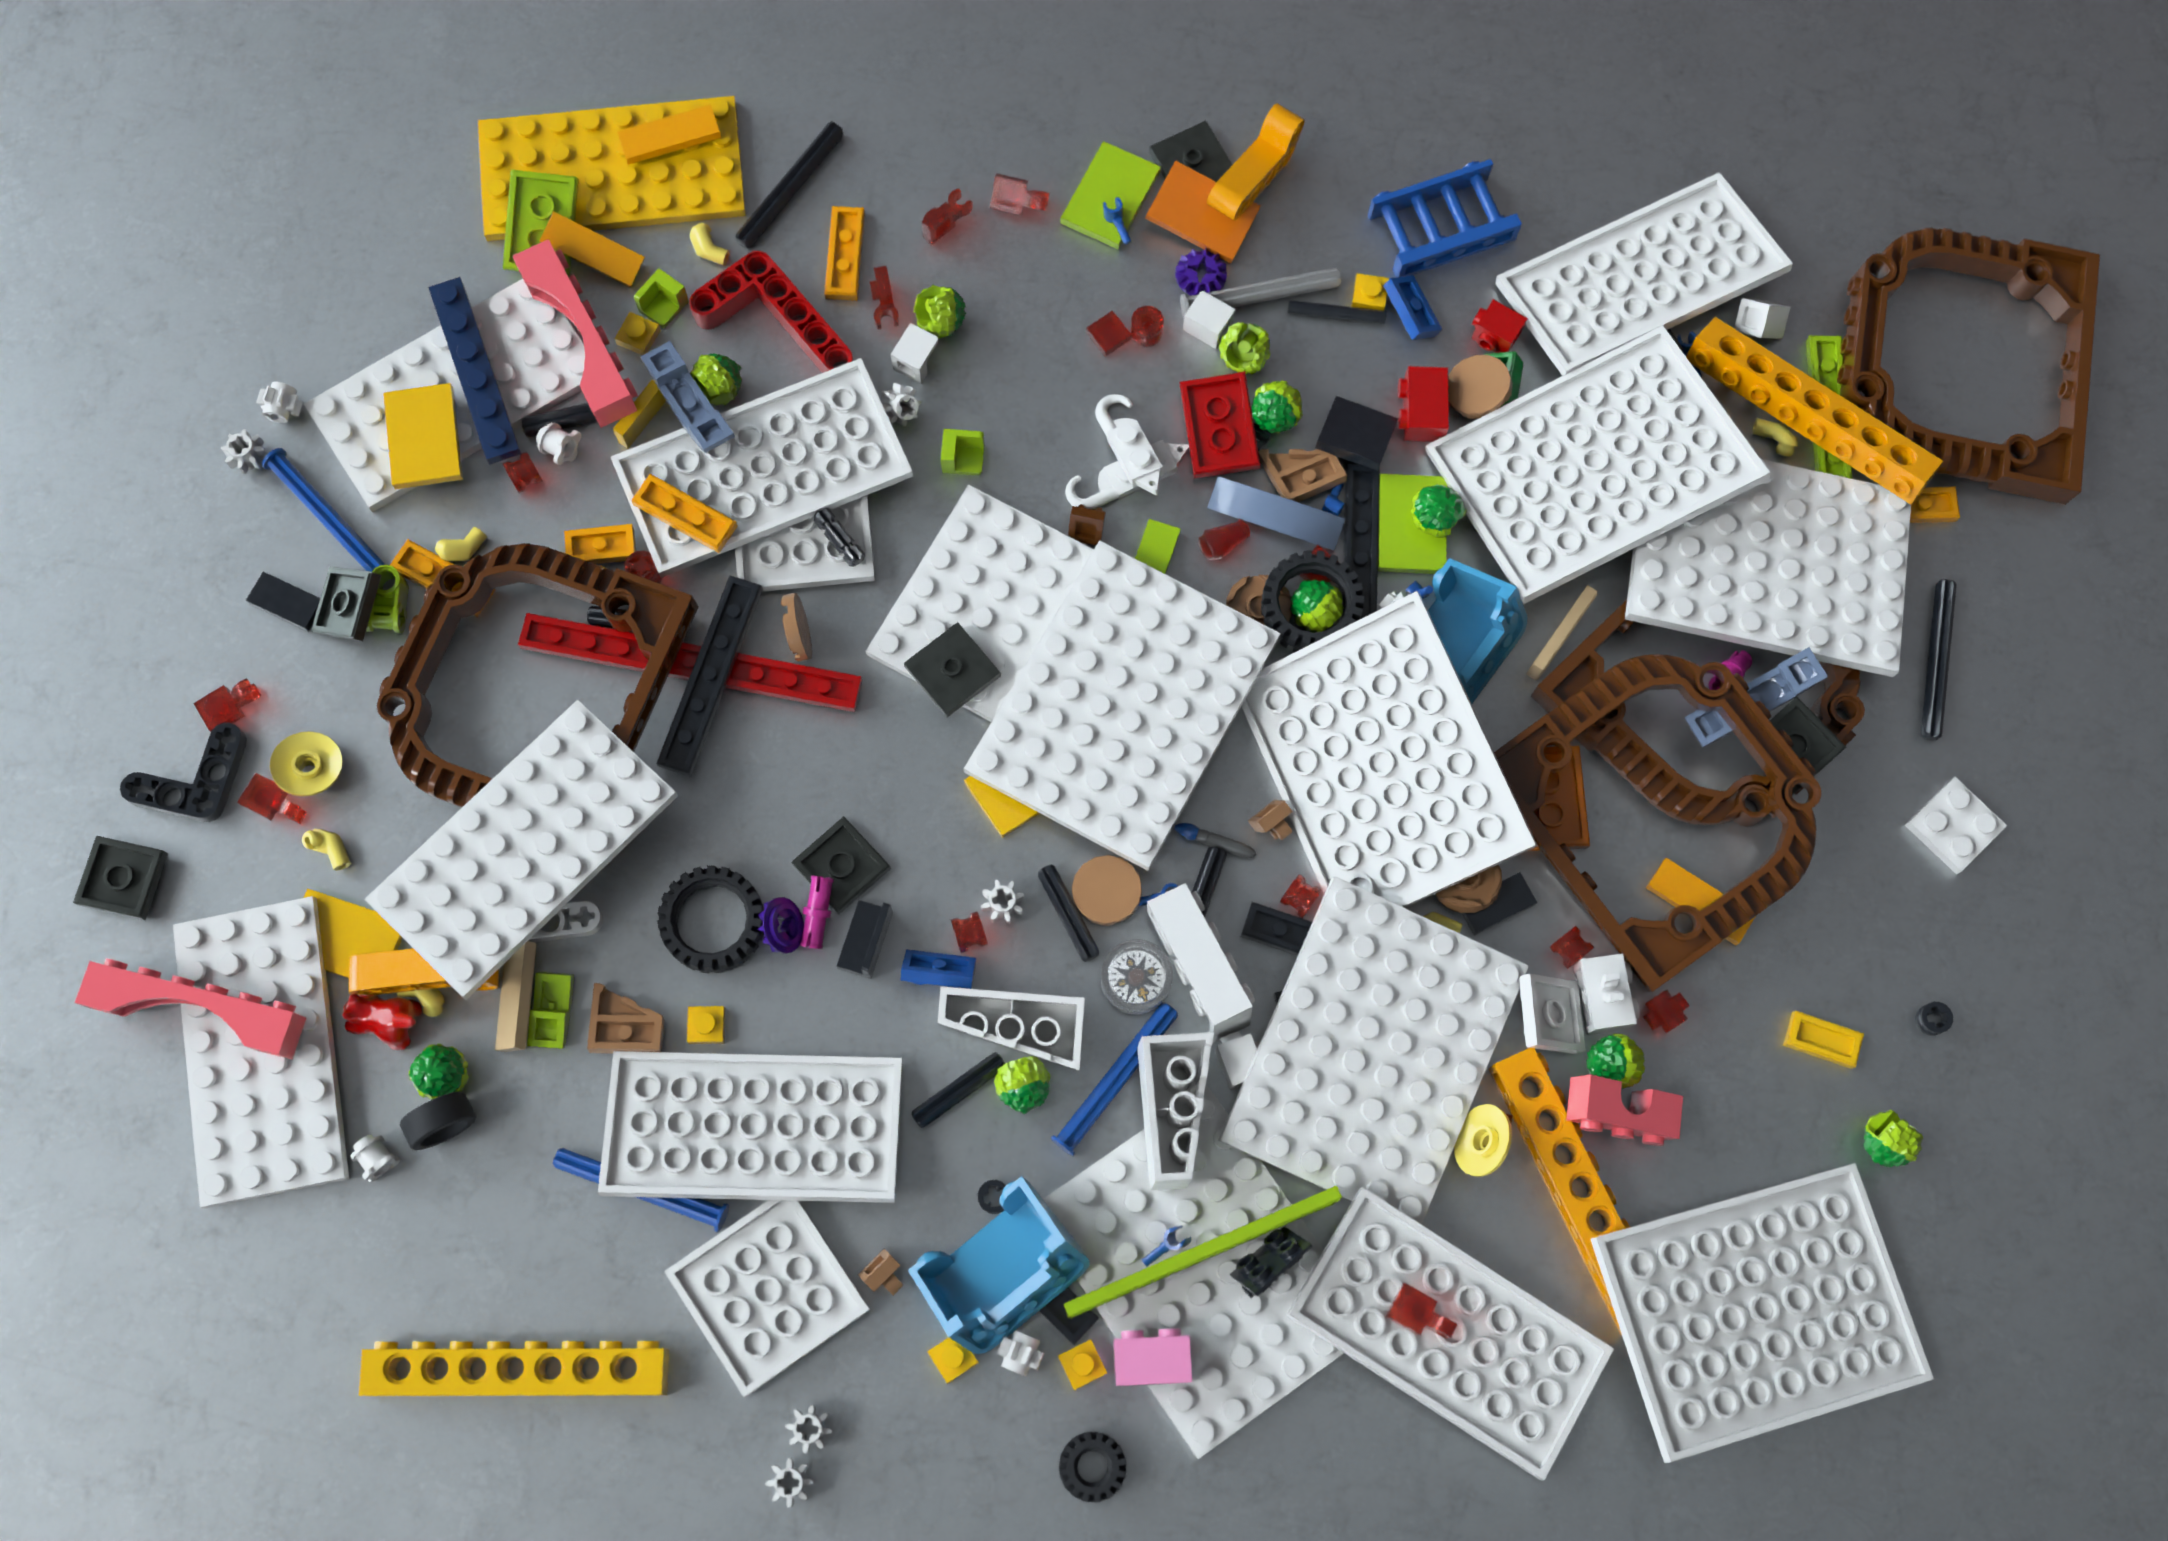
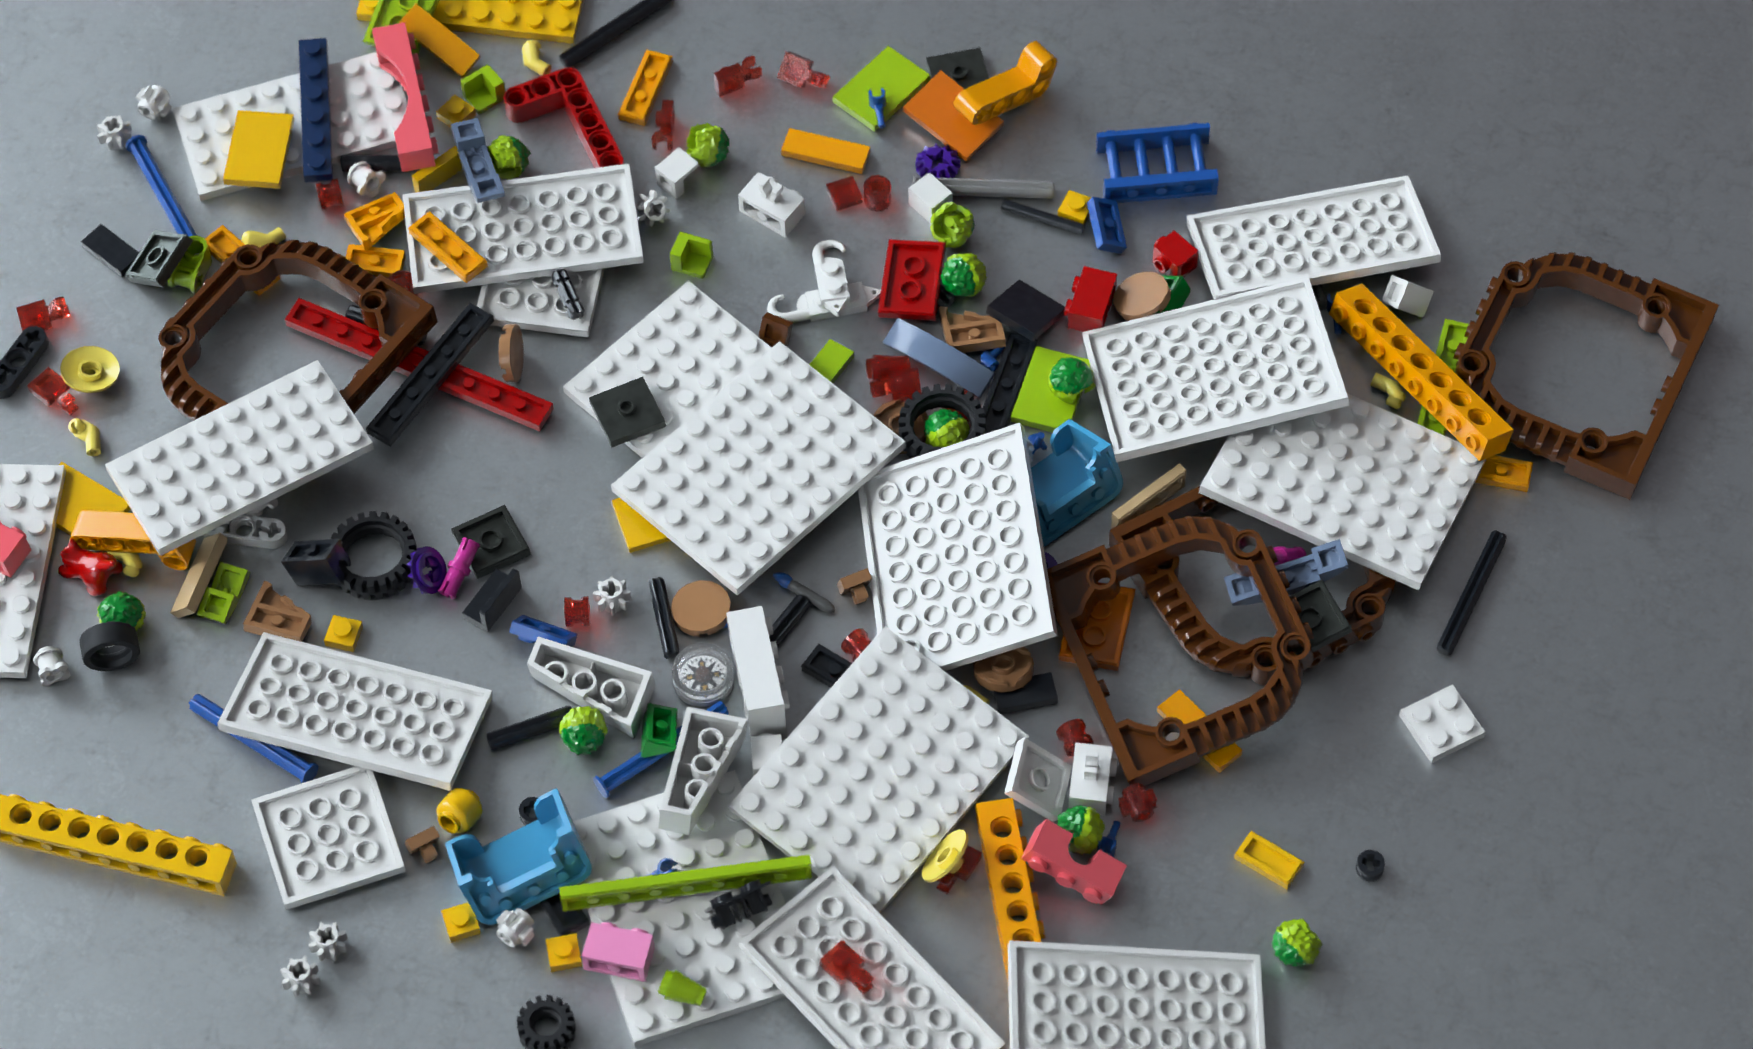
camera: 20 degrees right, 15 degrees down
none -> black hinge [281,539,351,586]
none -> light orange wing [344,192,405,251]
none -> yellow head [436,788,483,834]
none -> green slope [641,703,677,758]
none -> lime cone [658,969,707,1006]
none -> white brick [738,172,805,238]
none -> light orange tile [781,128,870,174]
none -> clear red plate [869,367,921,401]
none -> blue hand [1097,820,1121,858]

